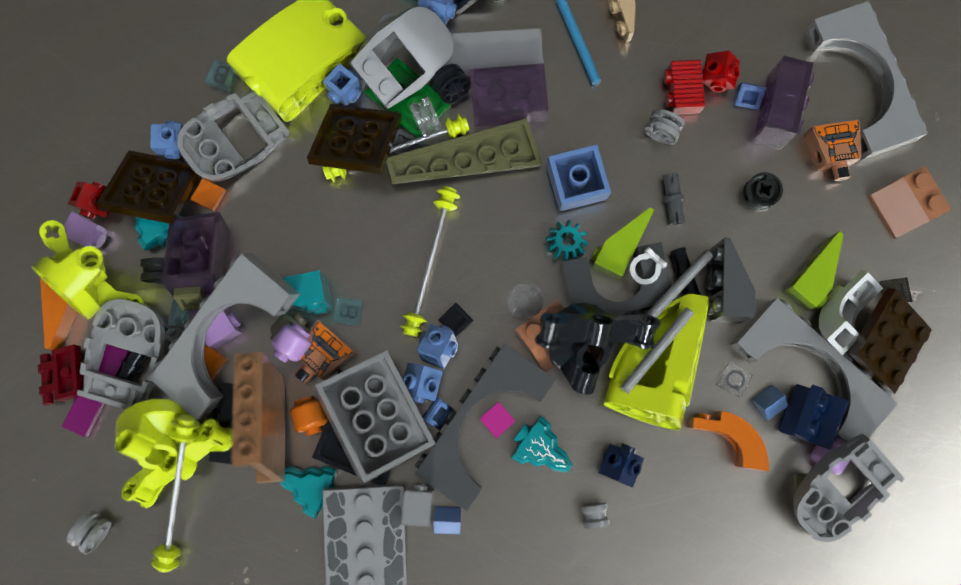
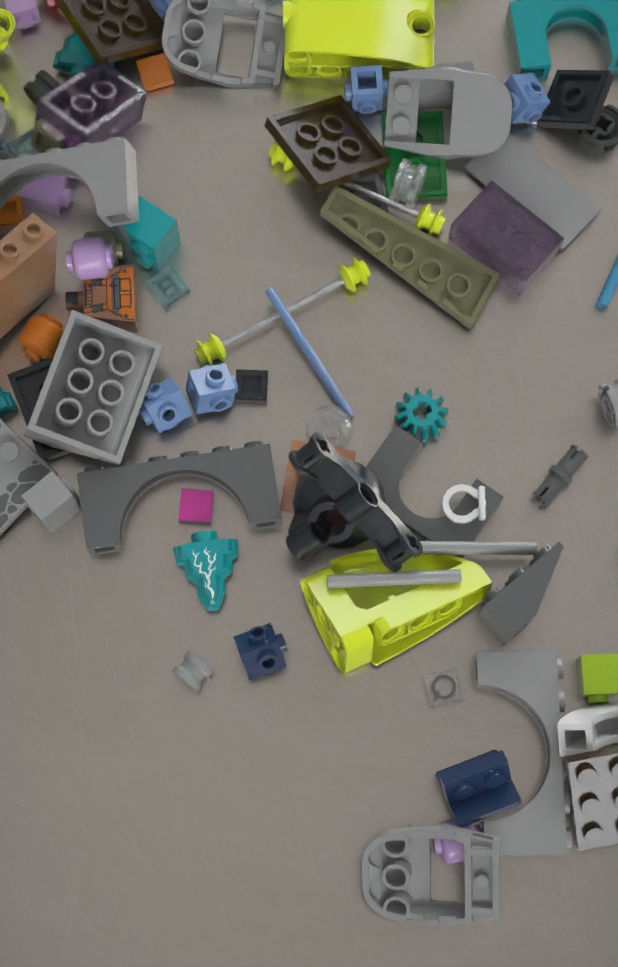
camera: 45 degrees right, 5 degrees down
medium blue slope [422,397,454,431] -> none
black wheel [432,64,471,104] -> none
medium blue slope [434,506,461,534] -> none
medium blue brick [546,145,611,212] -> none
lime slope [591,208,655,281] -> none
black pin [670,247,701,295] -> none
orange arch [687,411,769,471] -> none
medium blue slope [751,385,788,421] -> none
none -> medium blue axle [265,287,355,420]

